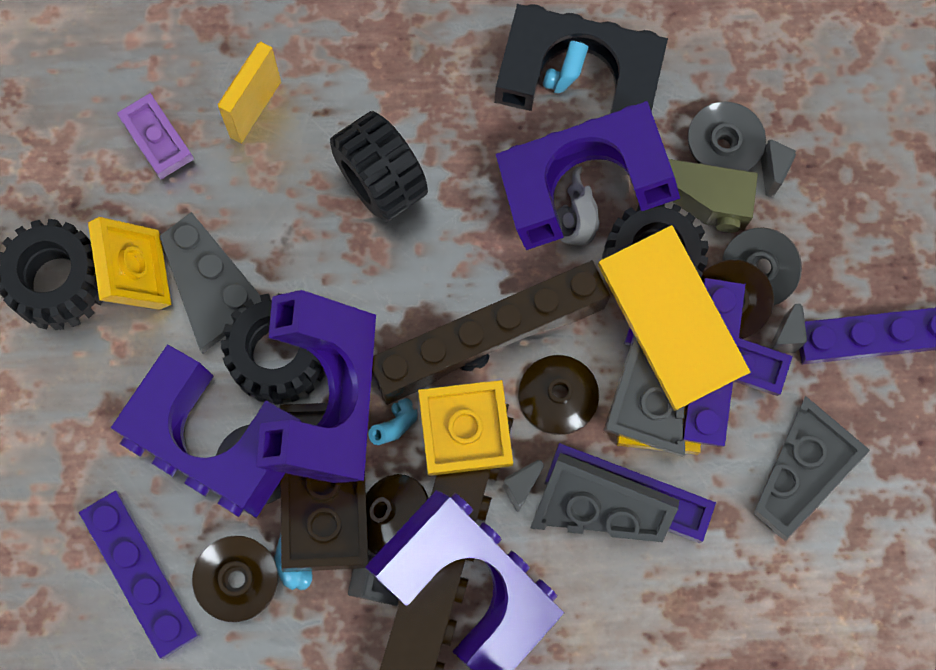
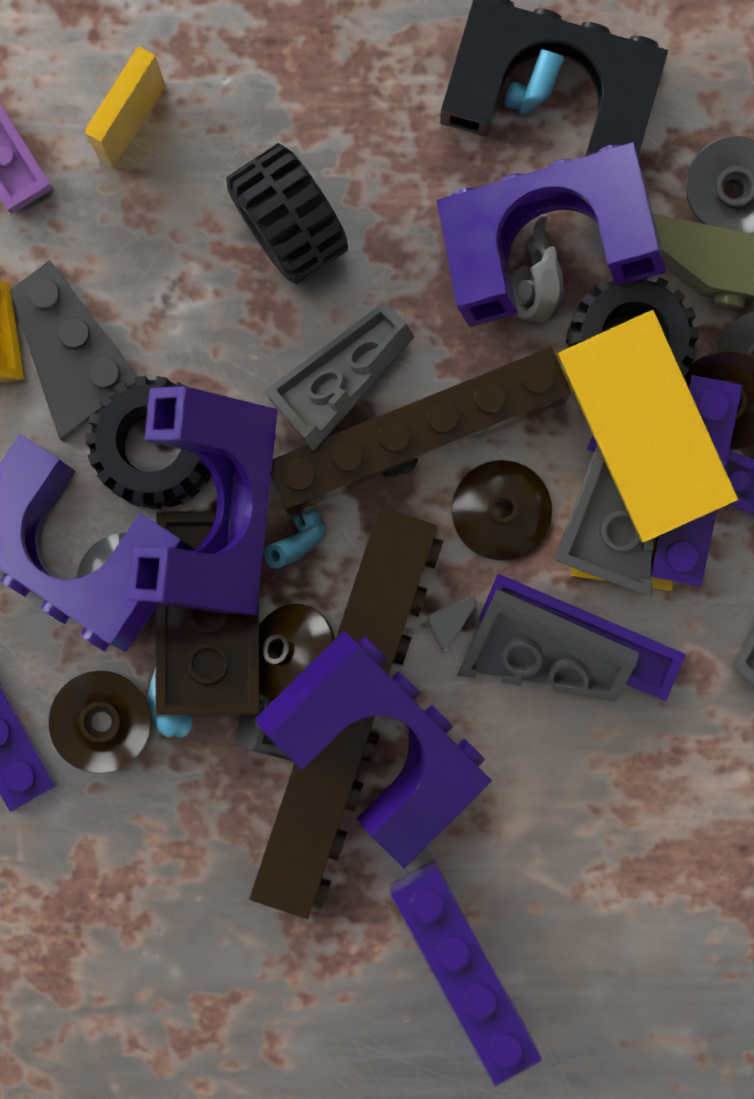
camera: 10 degrees right, 10 degrees up
yellow plate [418,380,513,476] -> none
none -> dark grey wing [264,302,414,451]

